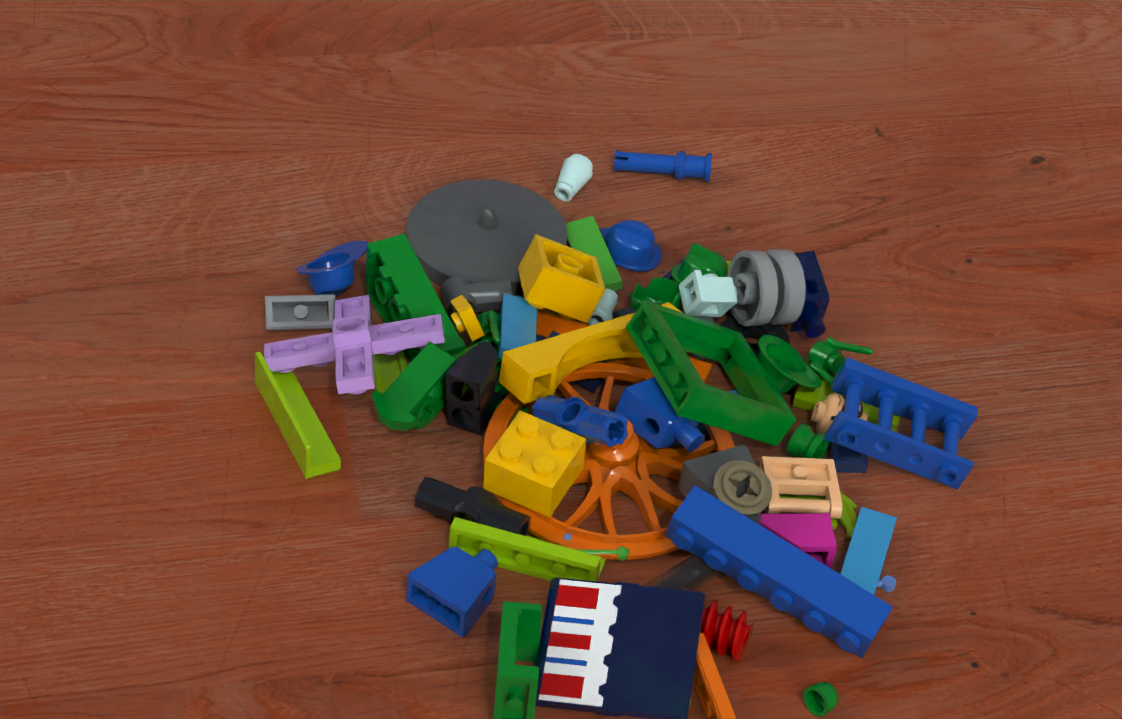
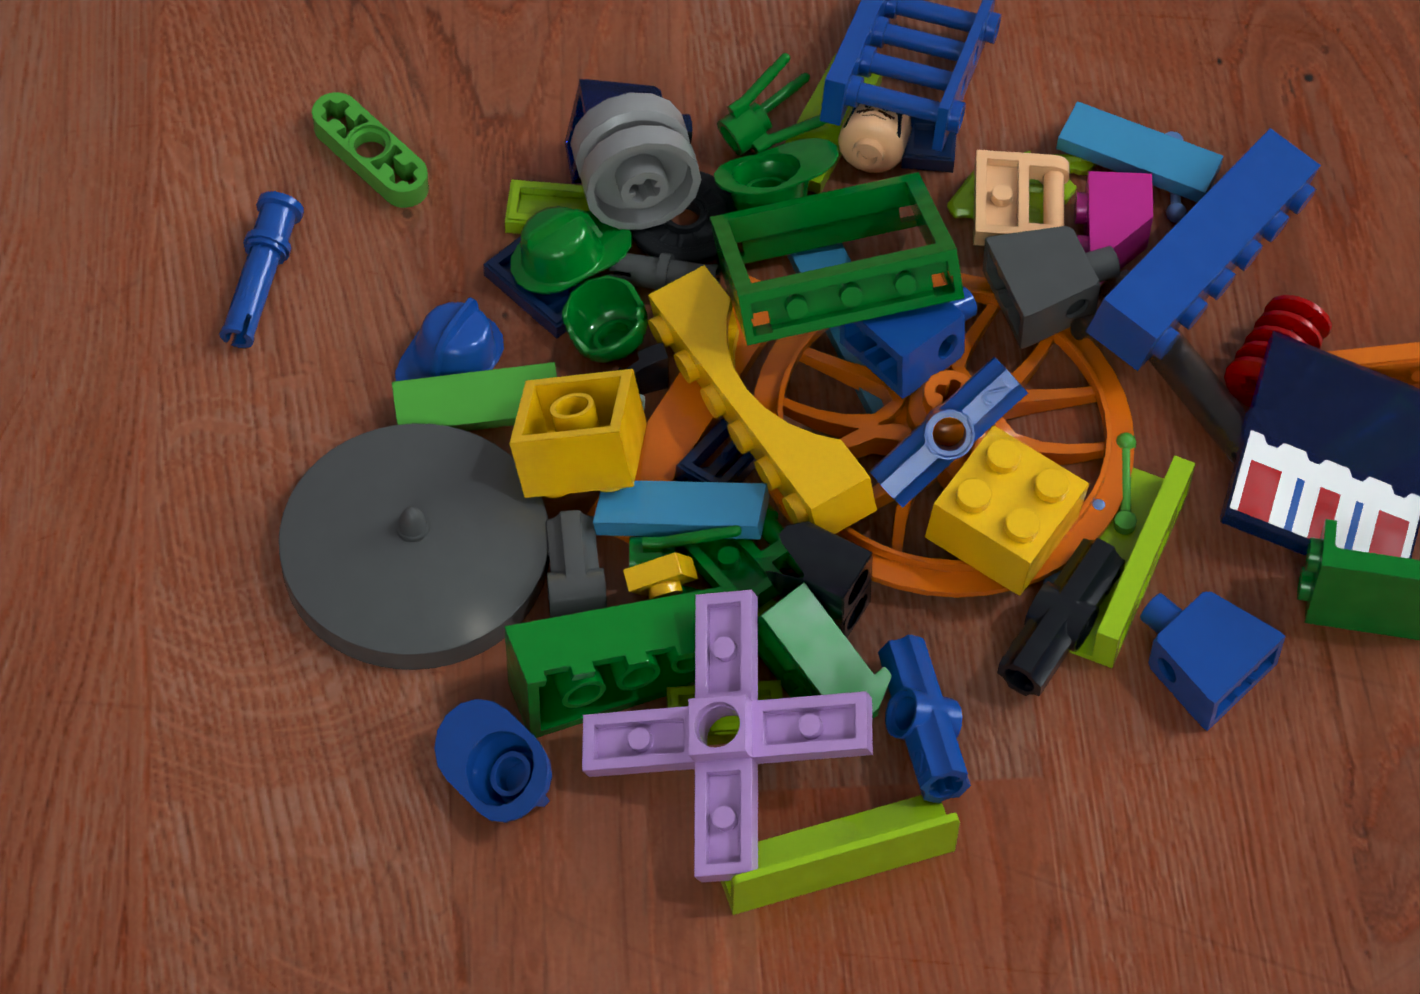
camera: 80 degrees left, 15 degrees up
light grey slope [265,295,335,331] -> none
light aqua cone [554,154,593,202] -> none
light aqua brick [679,270,737,317] -> none
dark tan gear [711,460,772,517] -> none
green wheel [786,423,830,459] -> none
green hinge [803,681,838,717] -> none
none -> bright green beam [312,92,429,208]
none -> blue piece [878,634,971,803]

